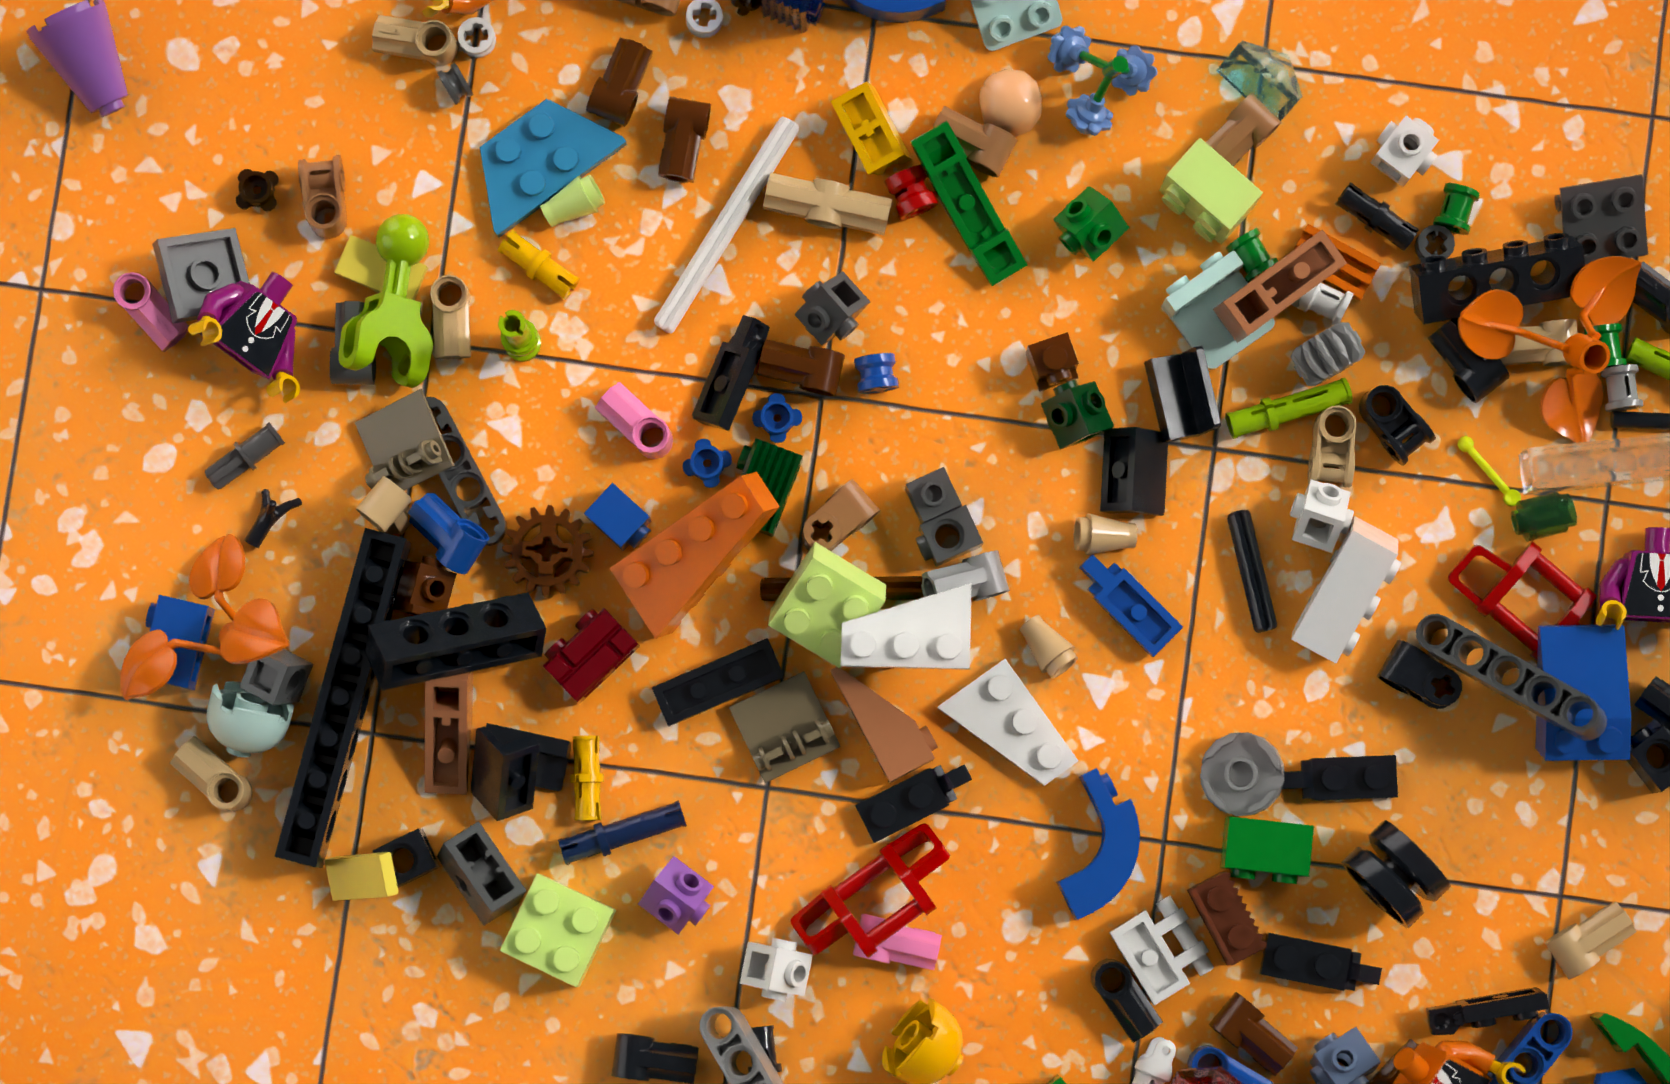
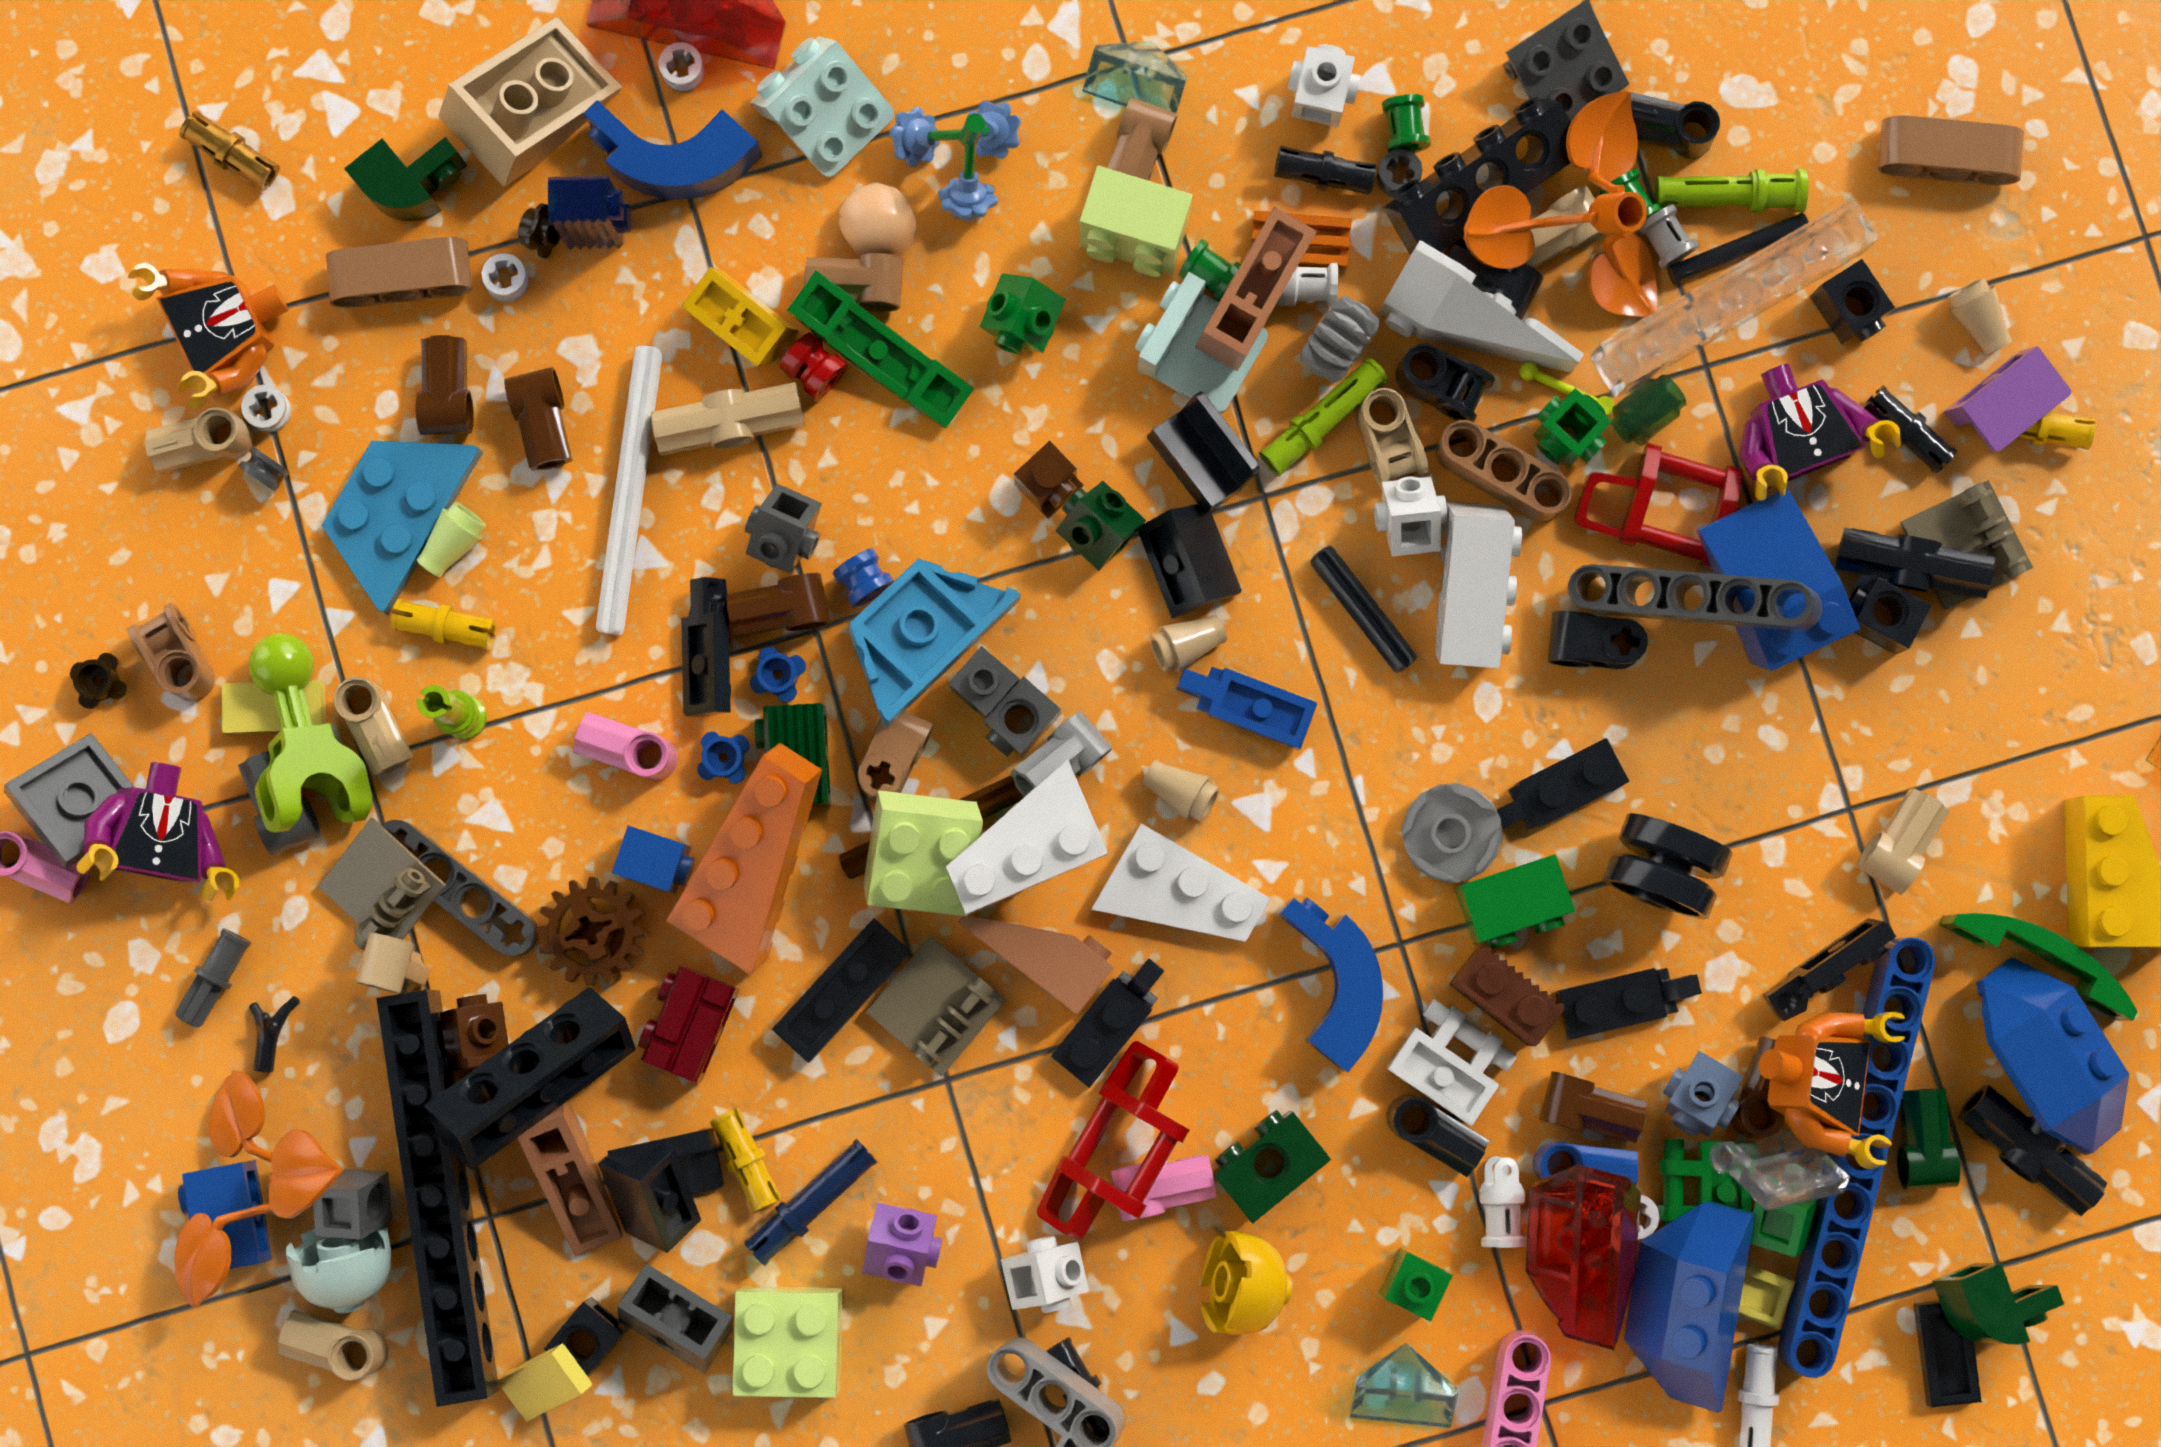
camera: 25 degrees left, 0 degrees up
blue piece [408,493,489,574] -> none
none -> dark azure wing [848,558,1021,728]
none -> dark green brick [1213,1109,1331,1224]
none -> white wedge [1379,240,1584,373]
none -> medium nougat beam [1436,420,1572,522]
none -> green brick [1533,388,1612,468]

